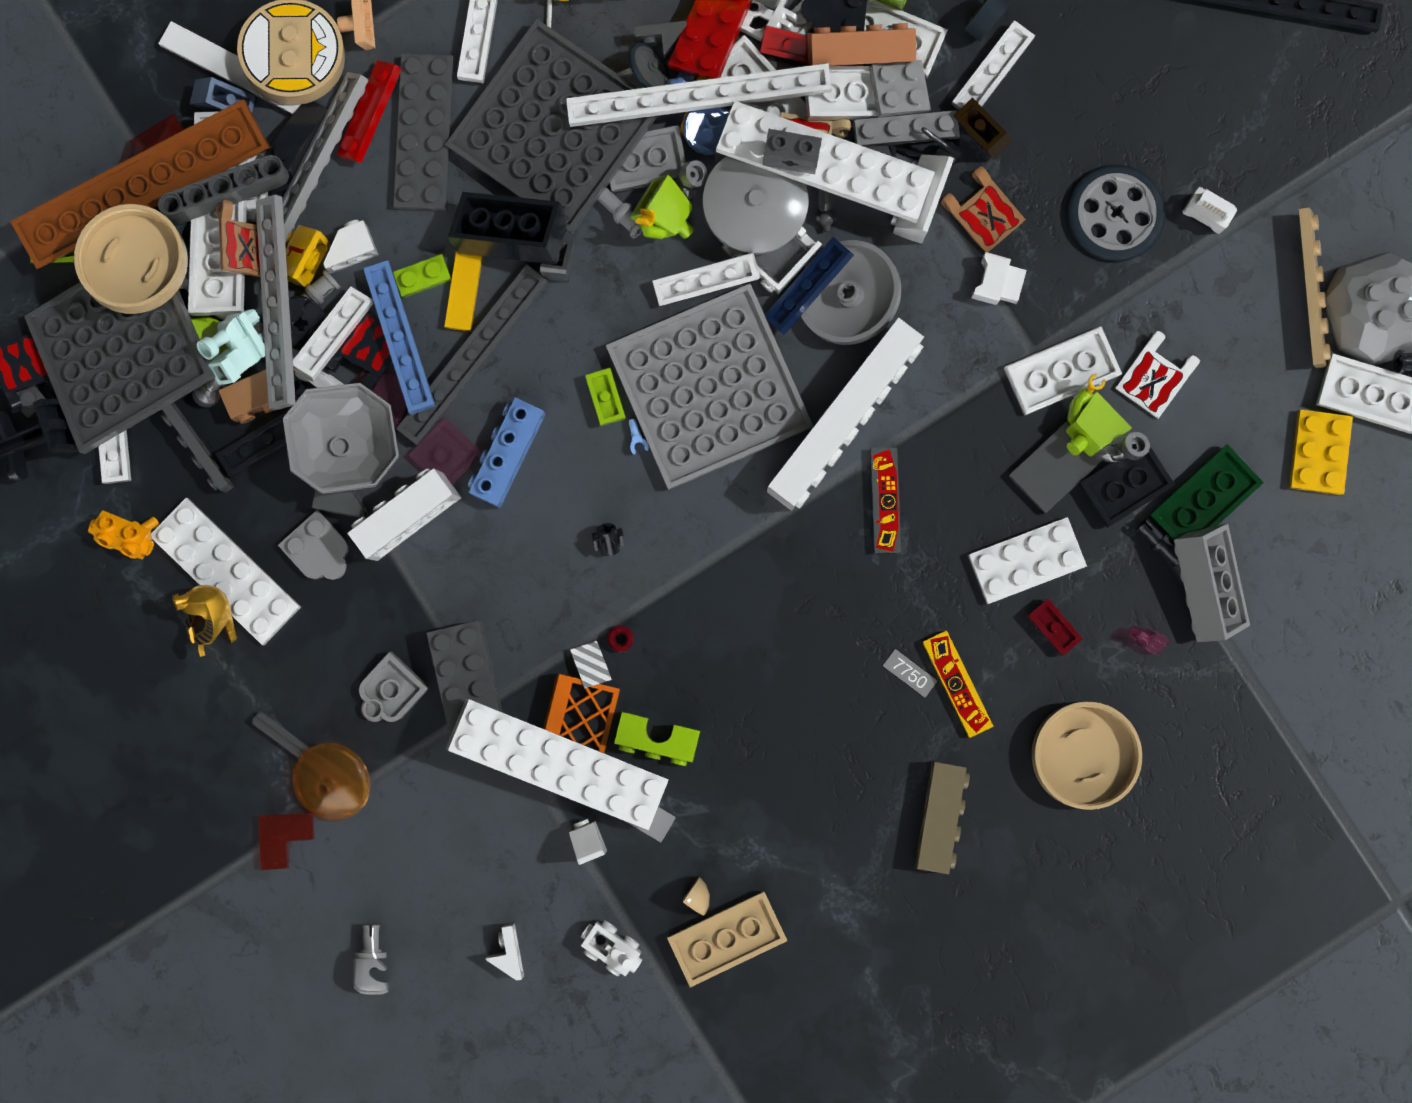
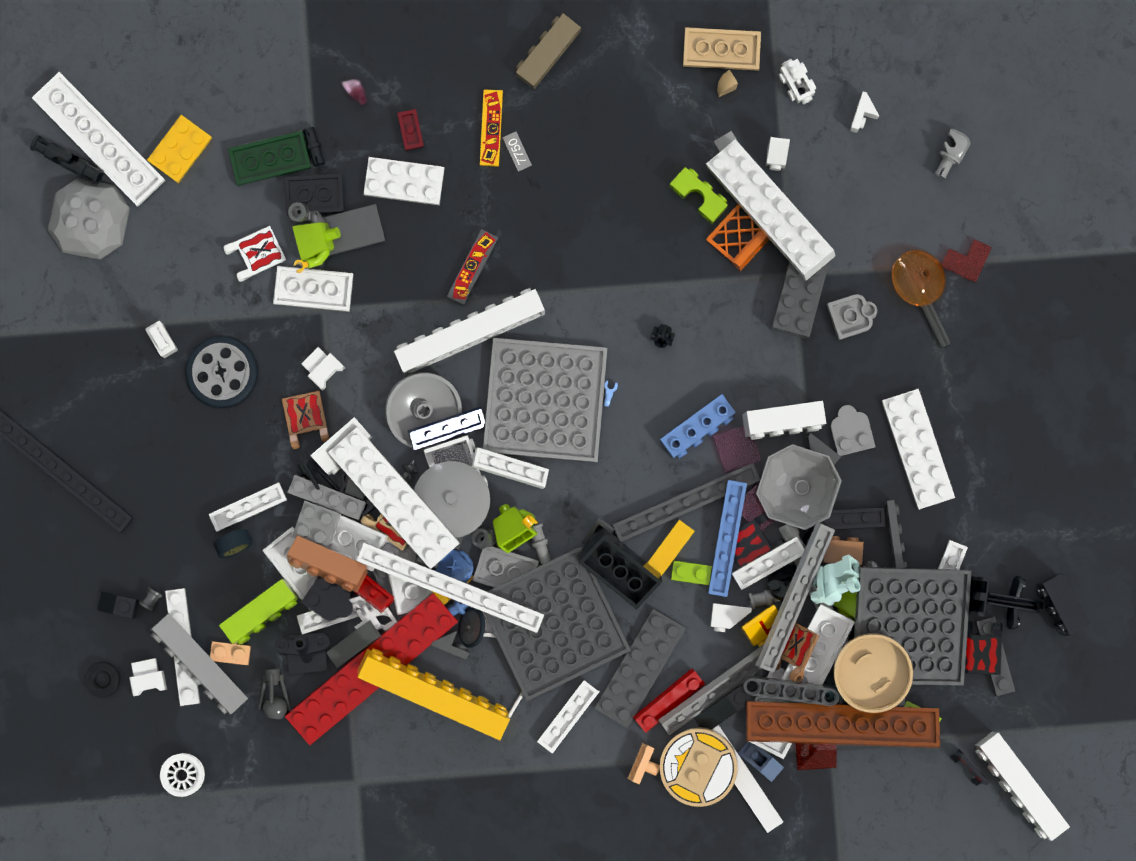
camera: 155 degrees left, 0 degrees up
light orange brick [88,510,159,560] -> none
pearl gold piece [172,585,237,657] -> none
sticker [570,641,612,688] -> none
lime plate [585,368,626,426] -> none
dark red plate [607,626,634,652] -> none
dark grey brick [763,129,822,175] -> none
dark brown slope [953,97,1013,160] -> none
tan piece [1032,702,1142,810] -> none
light grey slope [1174,523,1250,642] -> none
tan plate [1299,207,1331,368] -> none

